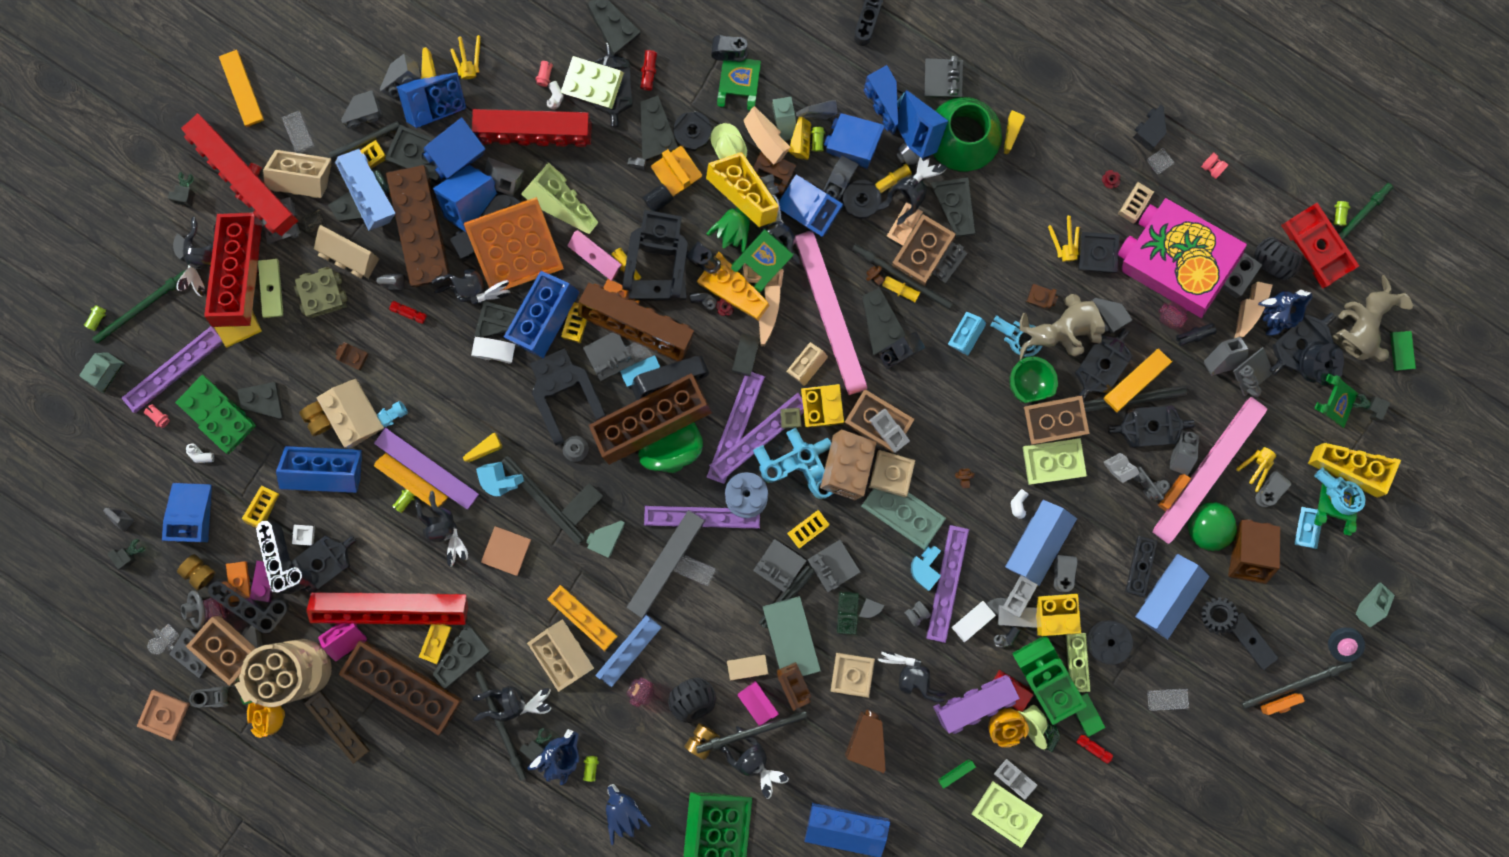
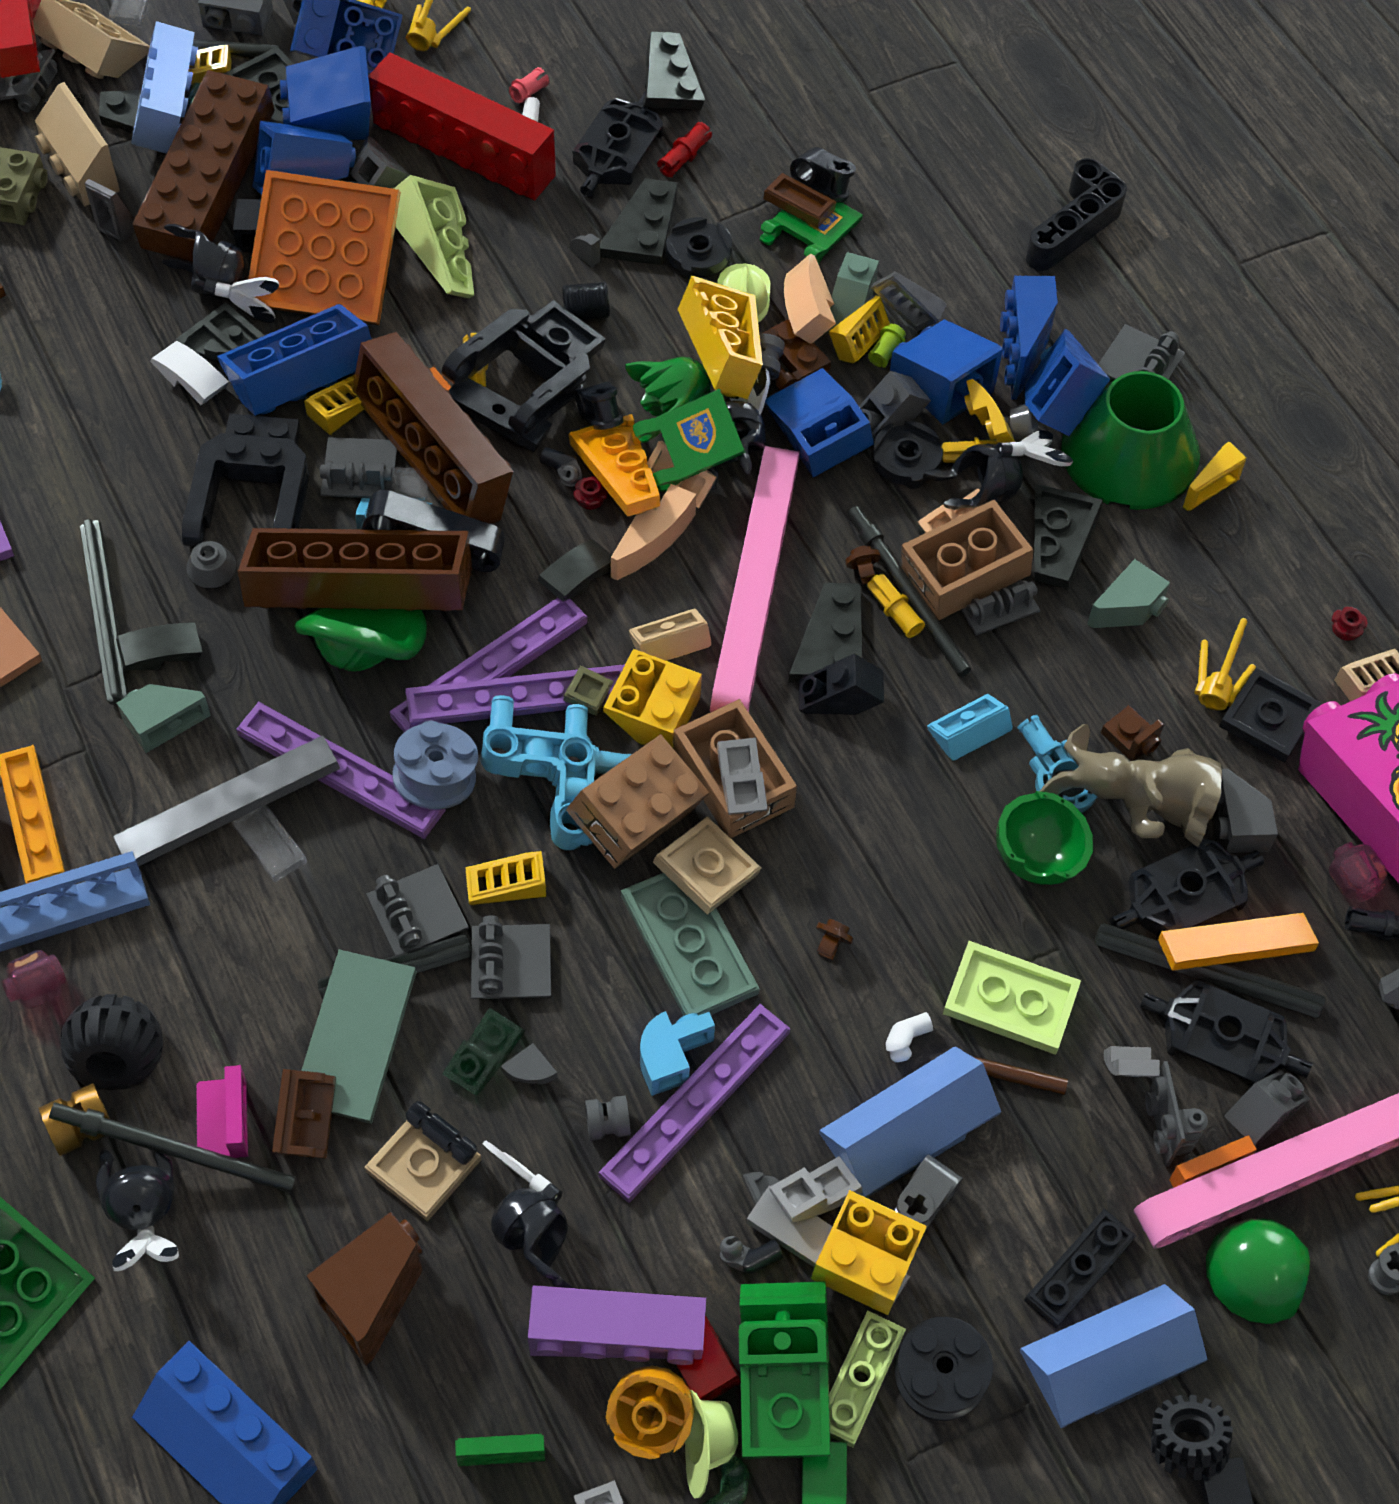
camera: 30 degrees right, 25 degrees down
red axle [389,301,427,324] -> none
yellow slope [463,433,503,463] -> none
medium azure brick [476,462,524,496] -> none
yellowish green plate [561,56,624,109] -> none
bright pink tile [568,230,621,280] -> none
light orange bracket [651,146,702,197] -> none
tan tile [727,655,768,680] -> none
white slope [952,601,996,642] -> none
medium nougat brick [1024,396,1089,445] -> none
reddish brown slope [1228,519,1280,584] -> none
none -> black axle [406,1101,477,1165]
none -> reddish brown tile [763,173,837,228]
none -> yellow slope [964,379,1015,442]
none -> reddish brown bar [972,1056,1068,1095]
none -> sand green slope [1087,559,1170,628]

